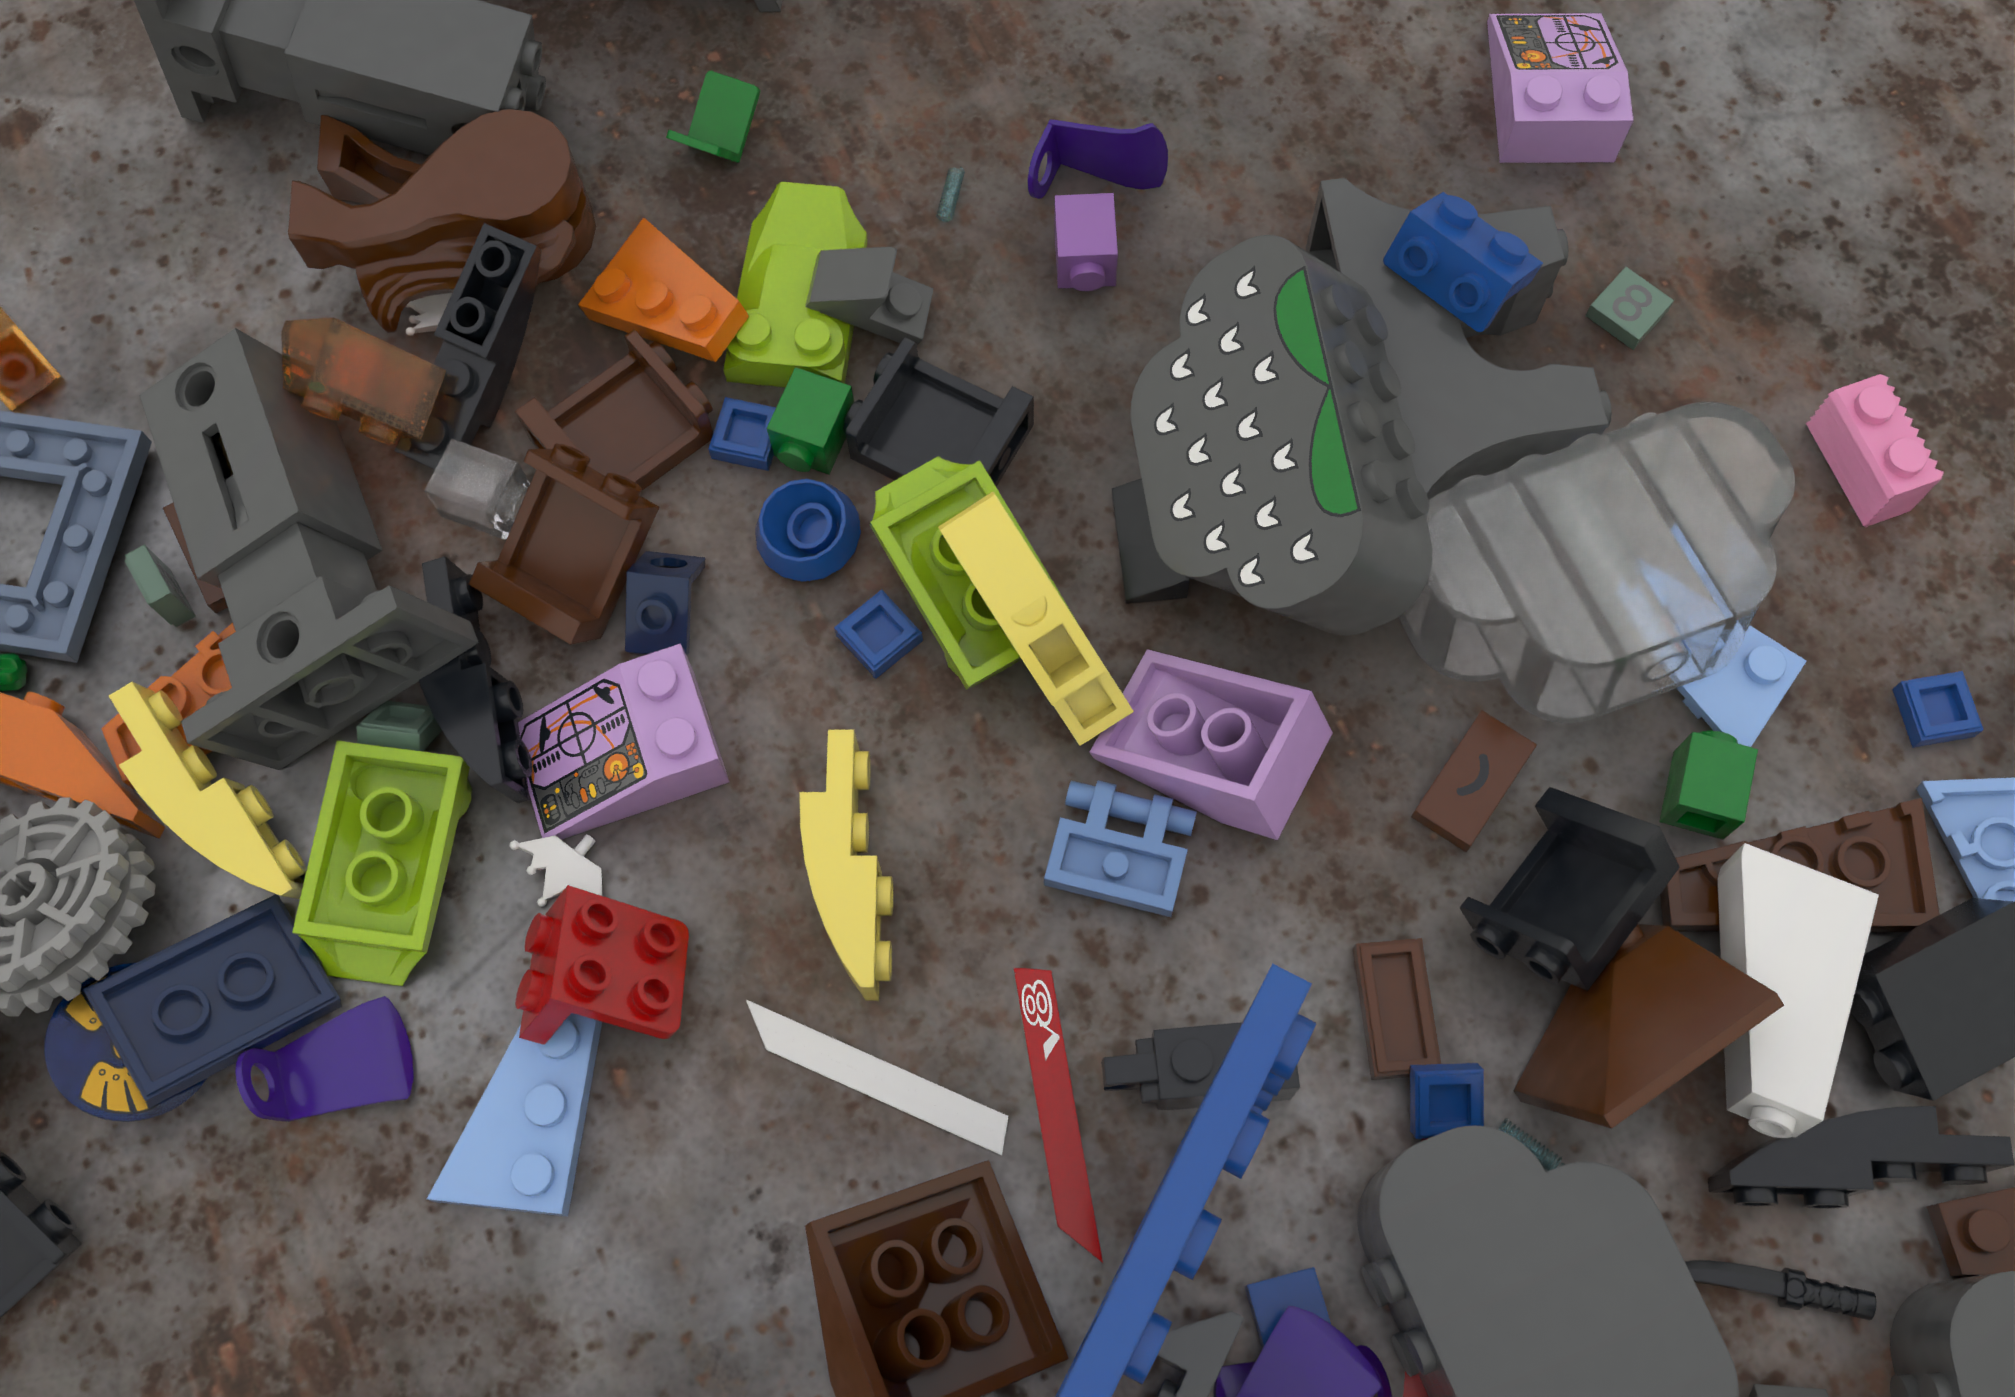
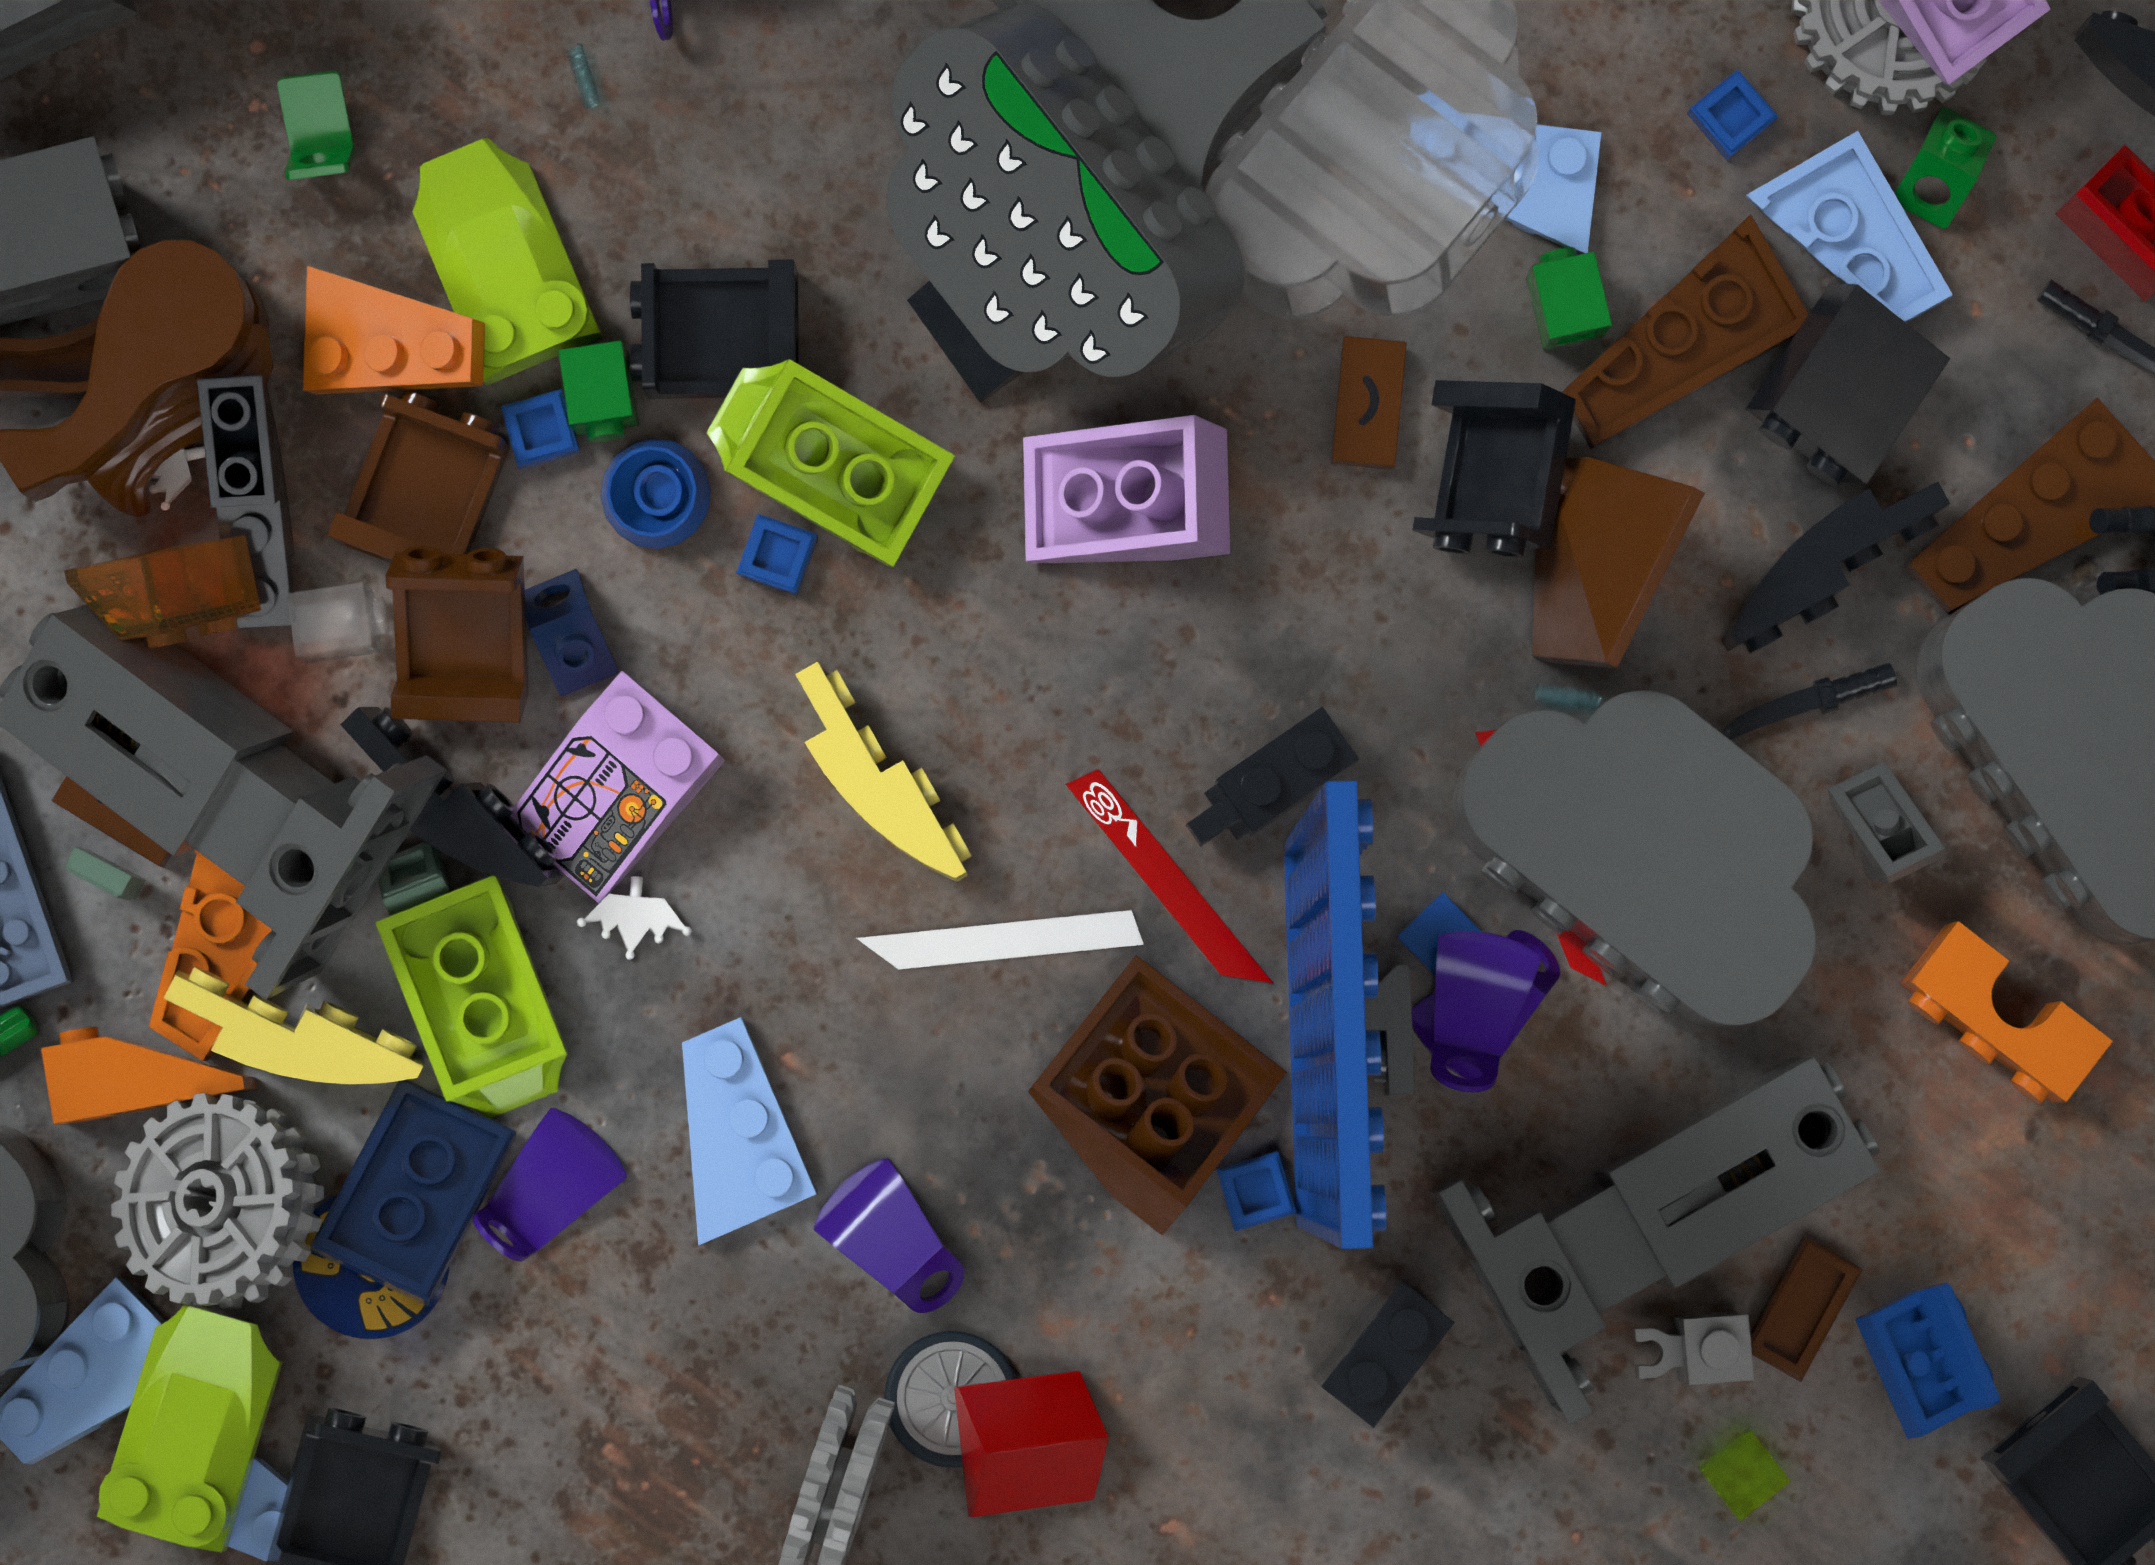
camera: 30 degrees left, 15 degrees up
red bracket [515,885,689,1045] -> none
dark grey slope [805,247,934,345] -> none
light yellow slope [938,492,1134,746] -> none
medium blue plate [1044,780,1197,917] -> none
medium lavender brick [1054,193,1118,291] -> none
reddish brown tile [1353,938,1441,1080] -> none
blue tile [1410,1063,1484,1139] -> none
white slope [1718,843,1879,1138] -> none
none -> dark purple piece [813,1158,964,1313]

